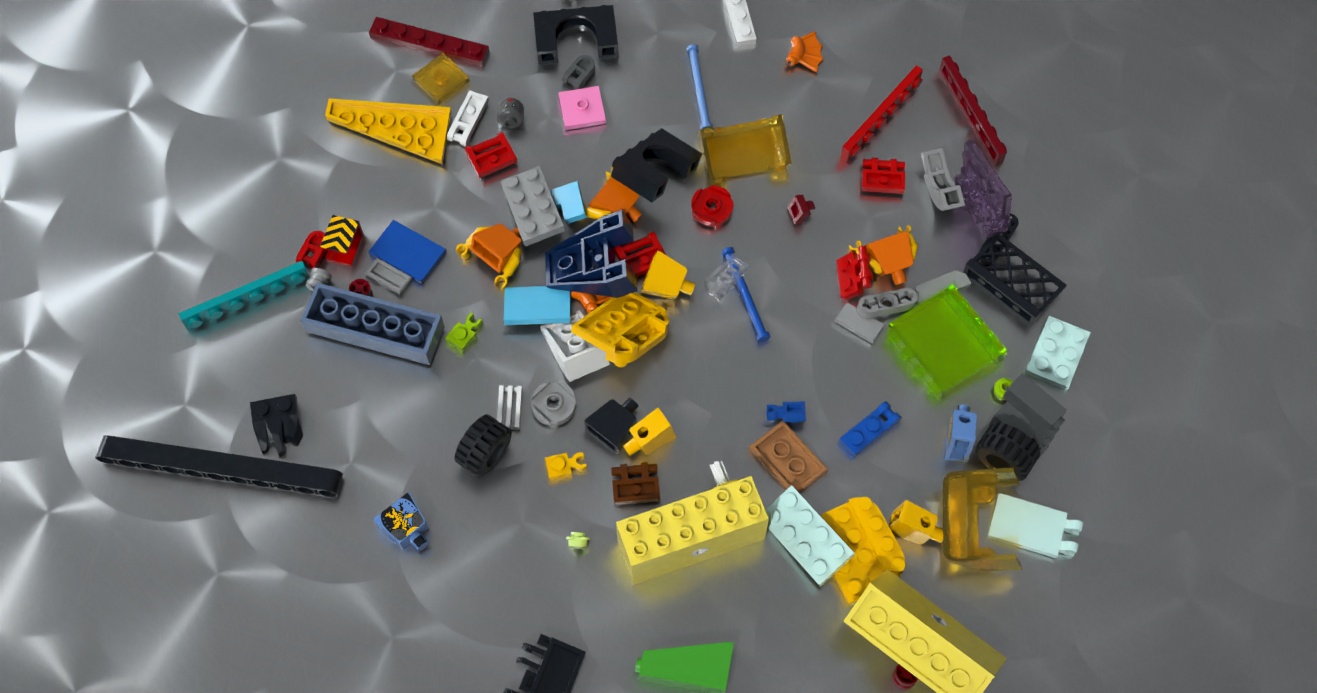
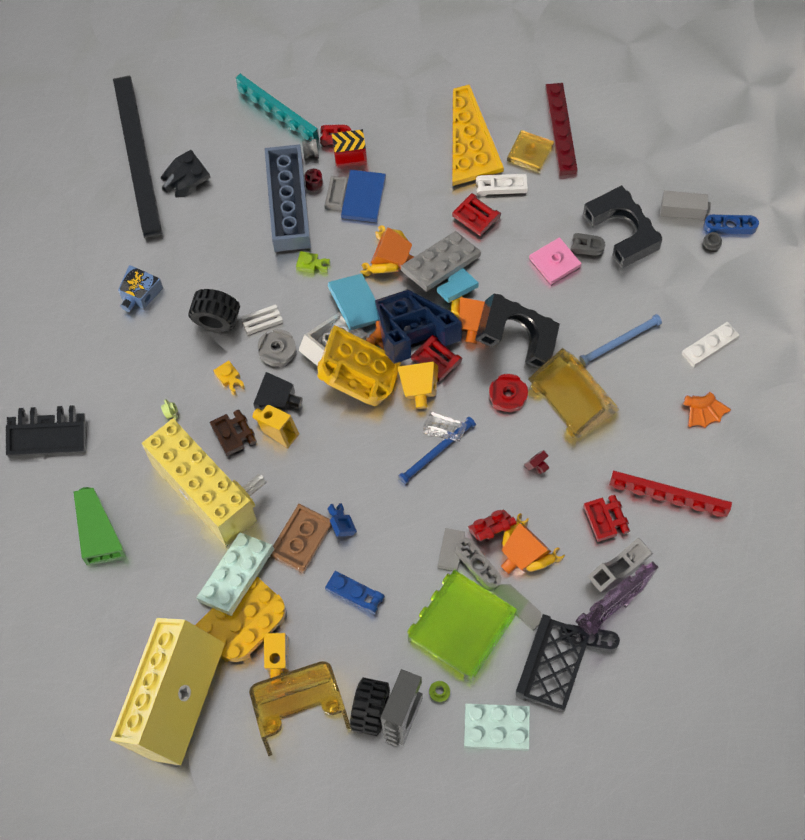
camera: 70 degrees right, 0 degrees up
dark grey head [497,98,524,129] -> none
dark red plate [939,55,1007,166] -> none
medium blue torso [944,405,977,463] -> none
light aqua tile [987,493,1083,558] -> none

